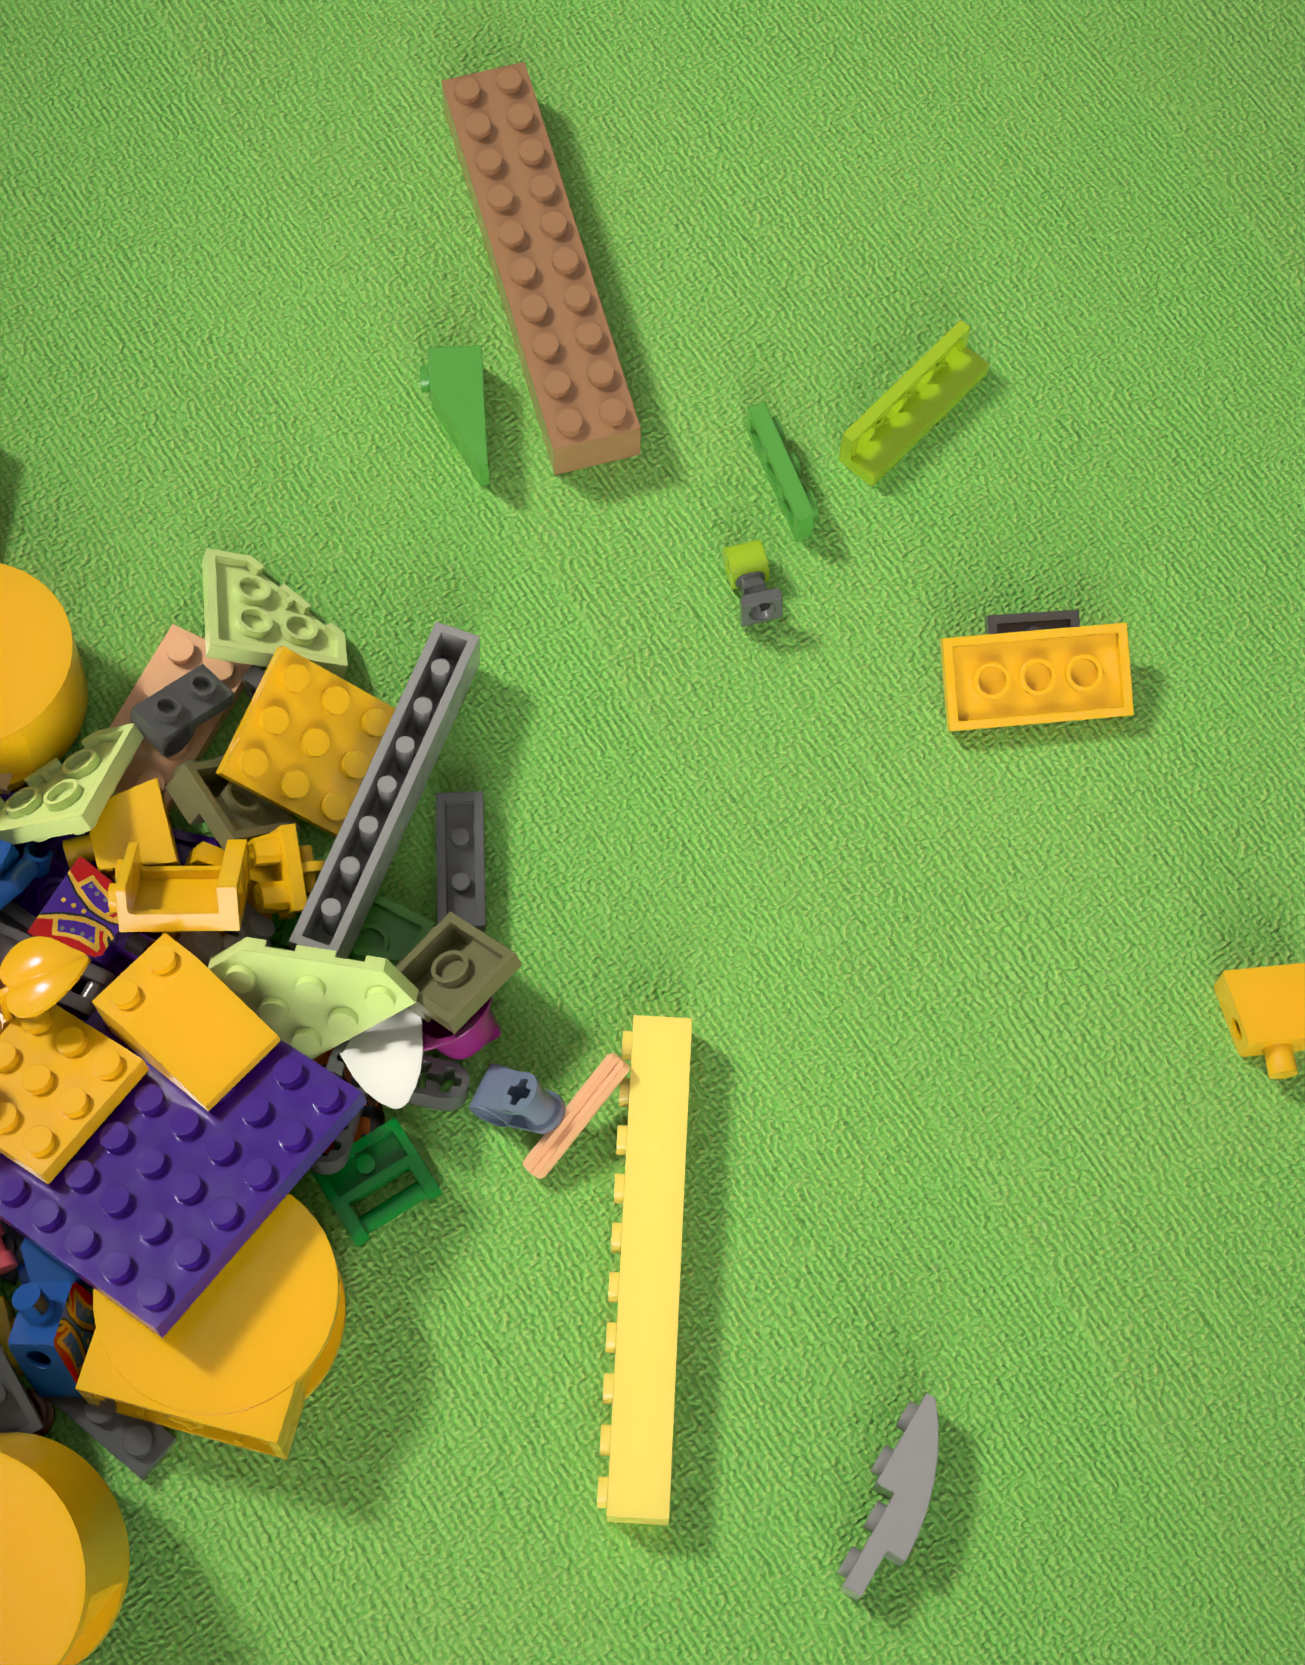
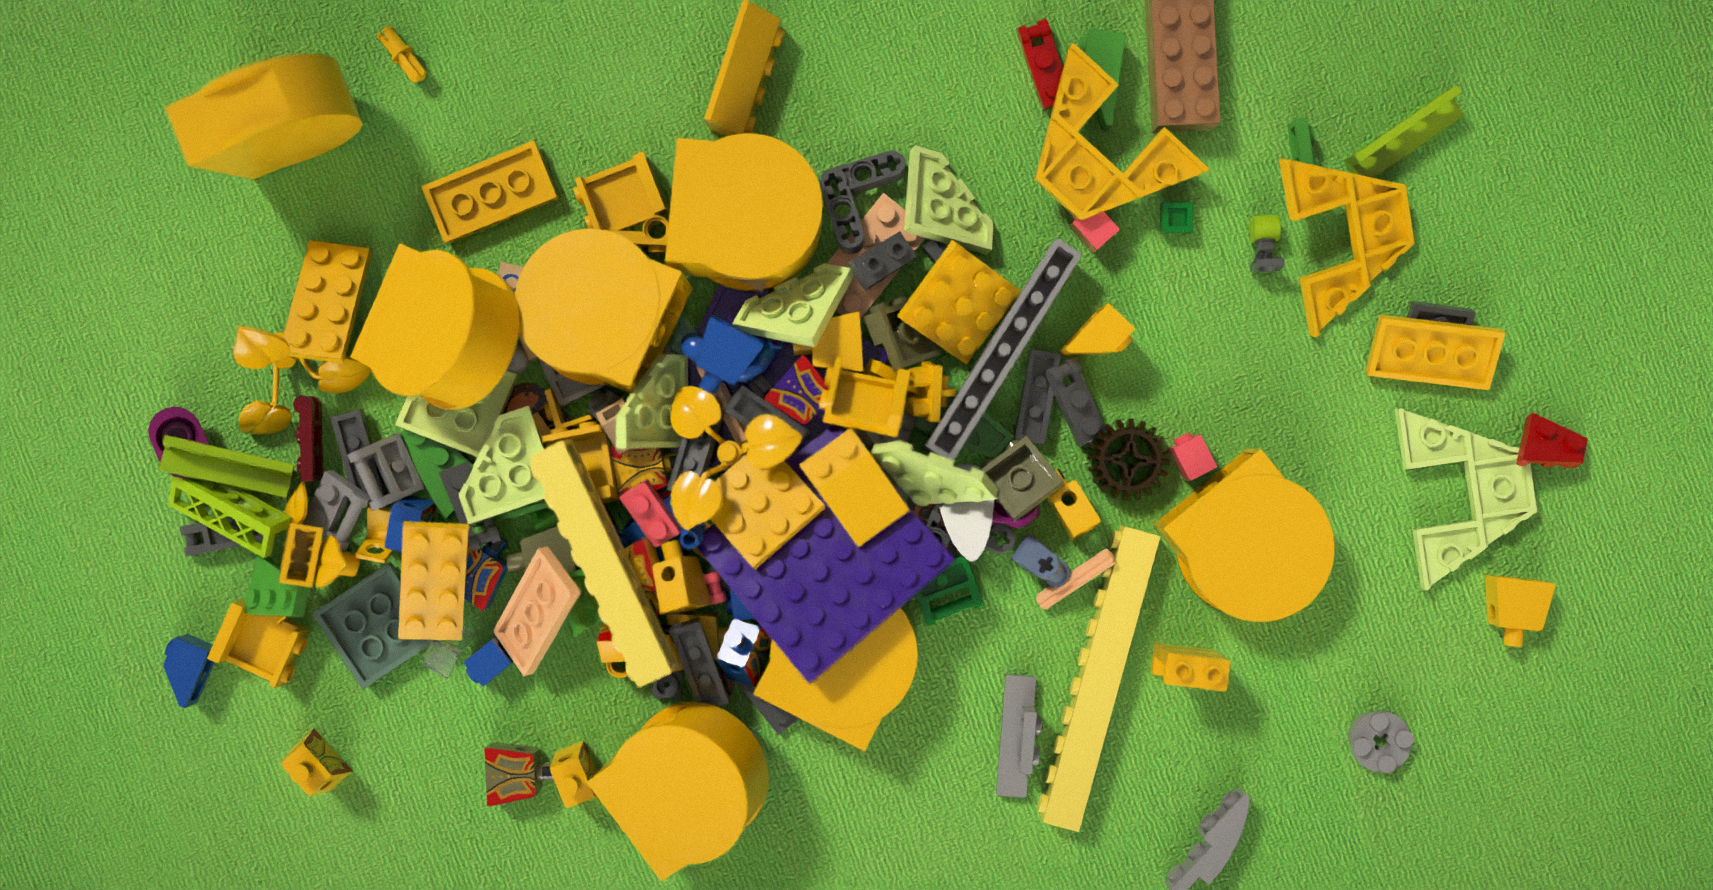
camera: 15 degrees right, 20 degrees up
none -> dark grey beam [820,151,906,254]
none -> light grey bracket [996,674,1042,798]
none -> red plate [1016,18,1063,110]
none -> yellow wing [1034,42,1209,221]
none -> dark grey plate [1046,356,1107,446]
none -> yellow torso [1047,469,1101,541]
none -> yellow slope [1058,303,1136,356]
none -> coral brick [1069,212,1120,253]
none -> dark brown gear [1086,418,1170,501]
none -> yellow panel [1150,643,1231,691]
none -> yellow brick [1153,449,1335,622]
none -> green plate [1160,202,1193,234]
none -> coral brick [1169,432,1217,481]
none -> yellow wing [1279,158,1415,338]
none -> light grey plate [1348,710,1414,773]
none -> yellowish green wing [1394,409,1537,590]
none -> red wing [1516,413,1588,468]

